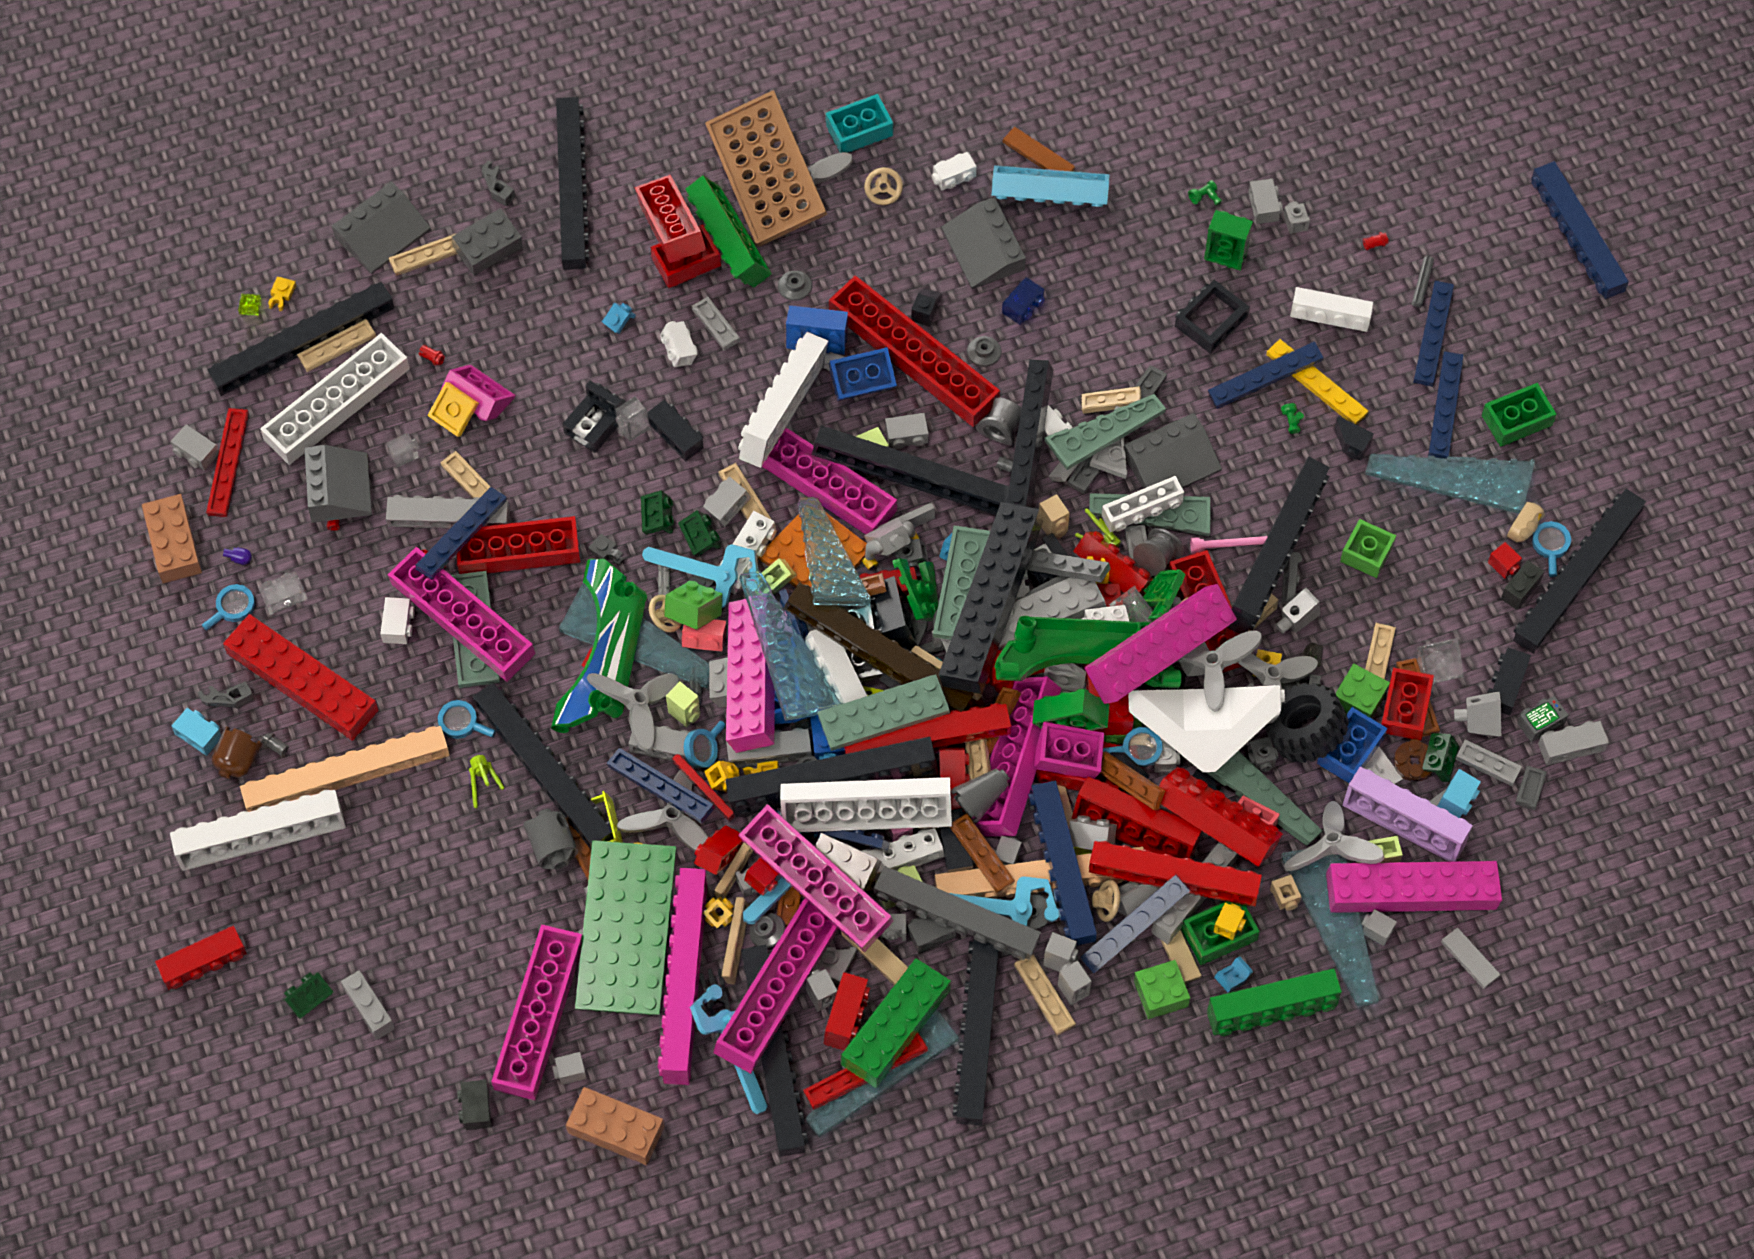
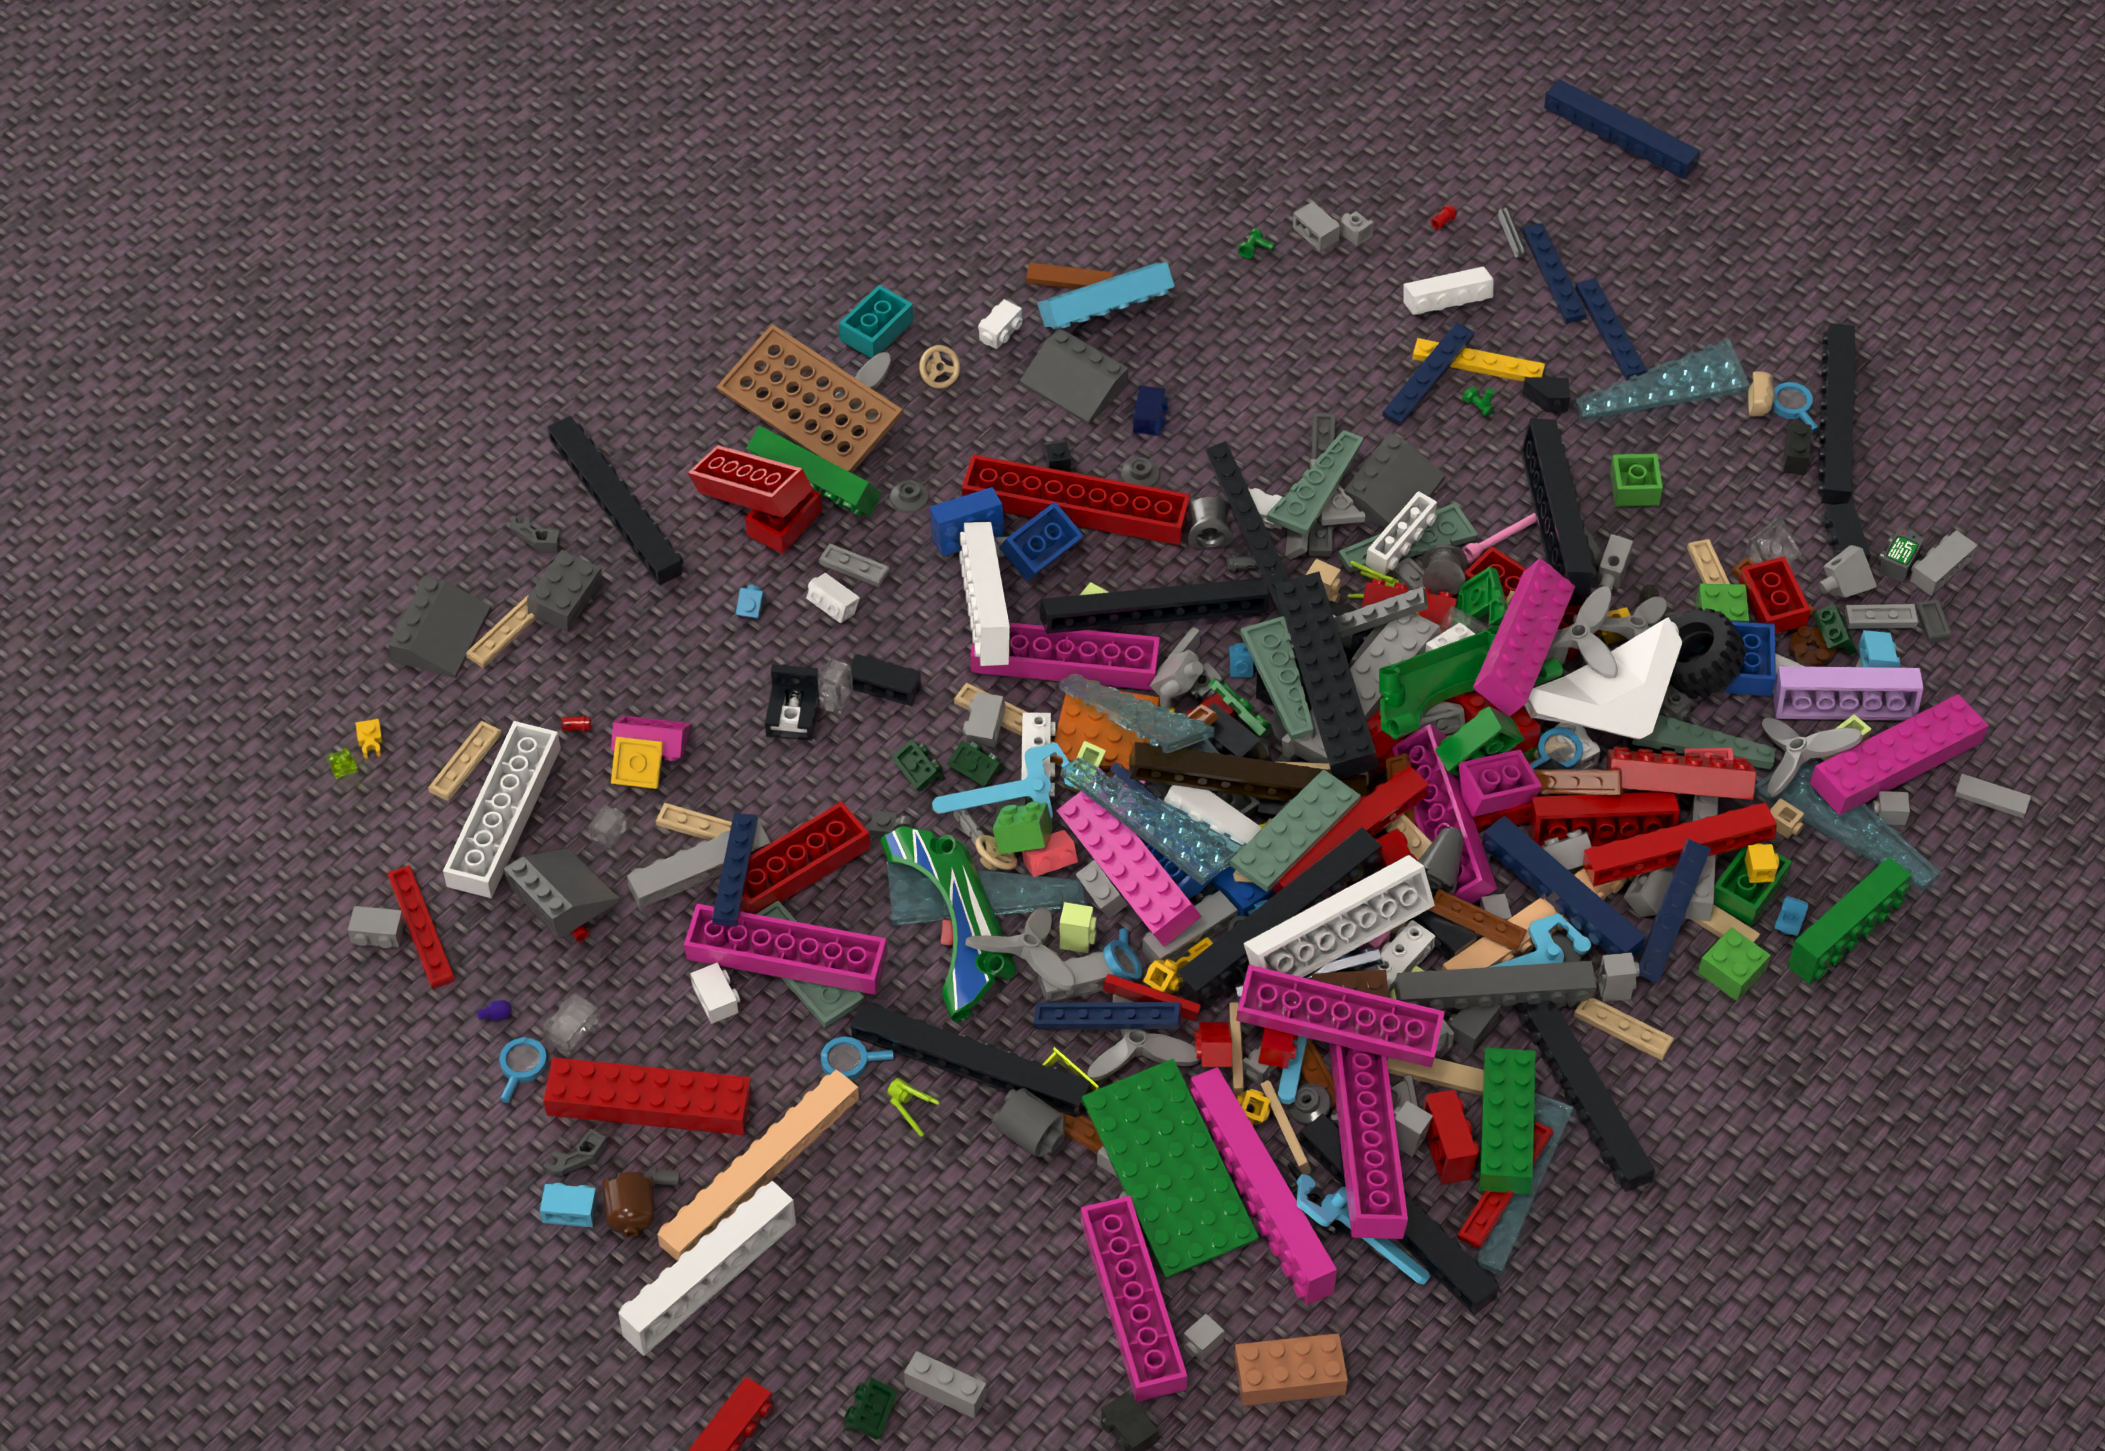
camera: 30 degrees left, 10 degrees down
nougat brick [142,494,202,583] -> none
black brick [207,281,395,396] -> none
light grey brick [885,413,928,449] -> none
light grey brick [1057,961,1092,1006] -> none
tan tile [1082,386,1141,414] -> none
tan piece [1092,880,1120,922] -> none
black window [1175,280,1250,354] -> none
green brick [1204,210,1253,271] -> none
green brick [1482,383,1557,447] -> none
red brick [1488,542,1522,579] -> none

